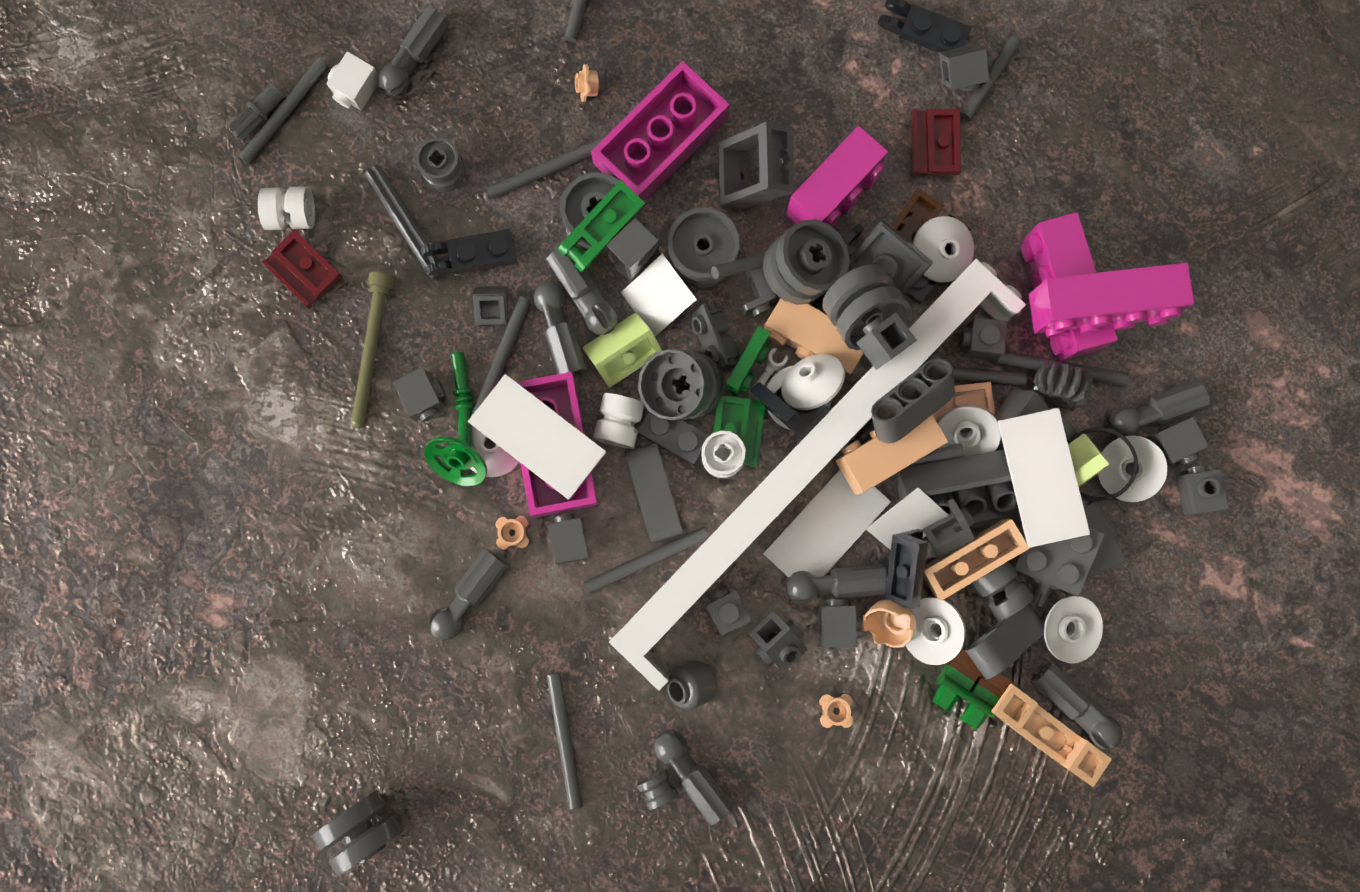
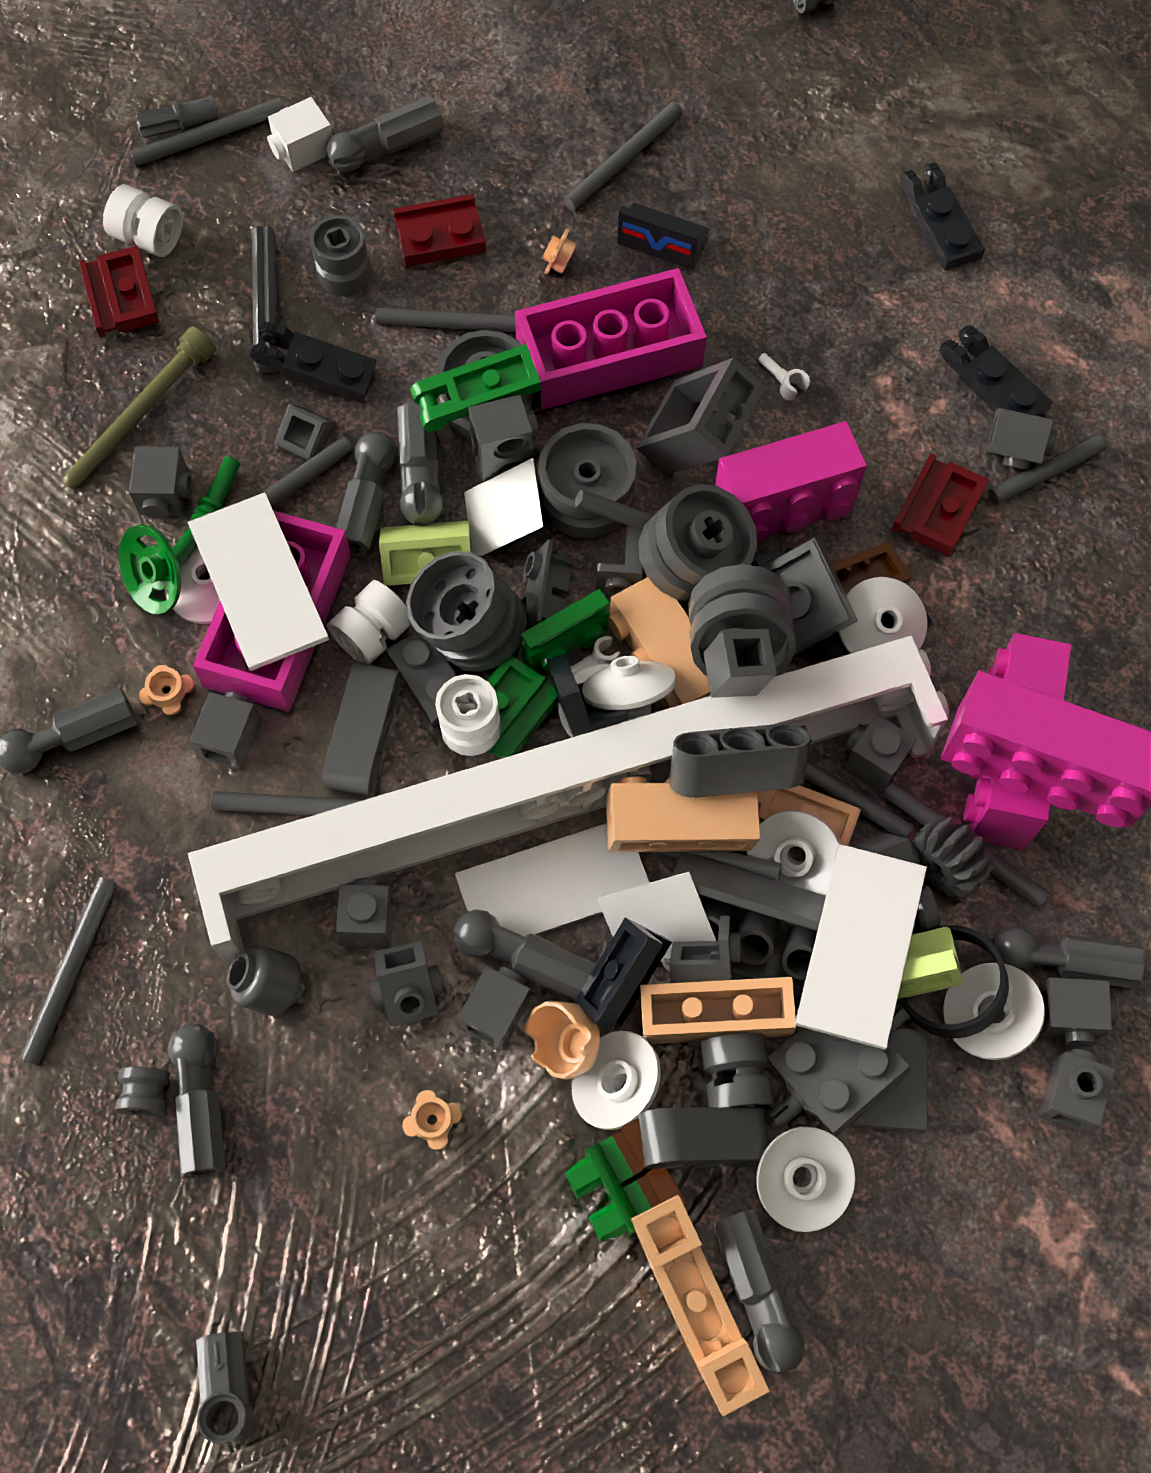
camera: 25 degrees right, 15 degrees down
none -> dark red plate [393,194,486,267]
none -> black panel [617,202,709,270]
none -> white hand [758,353,810,401]

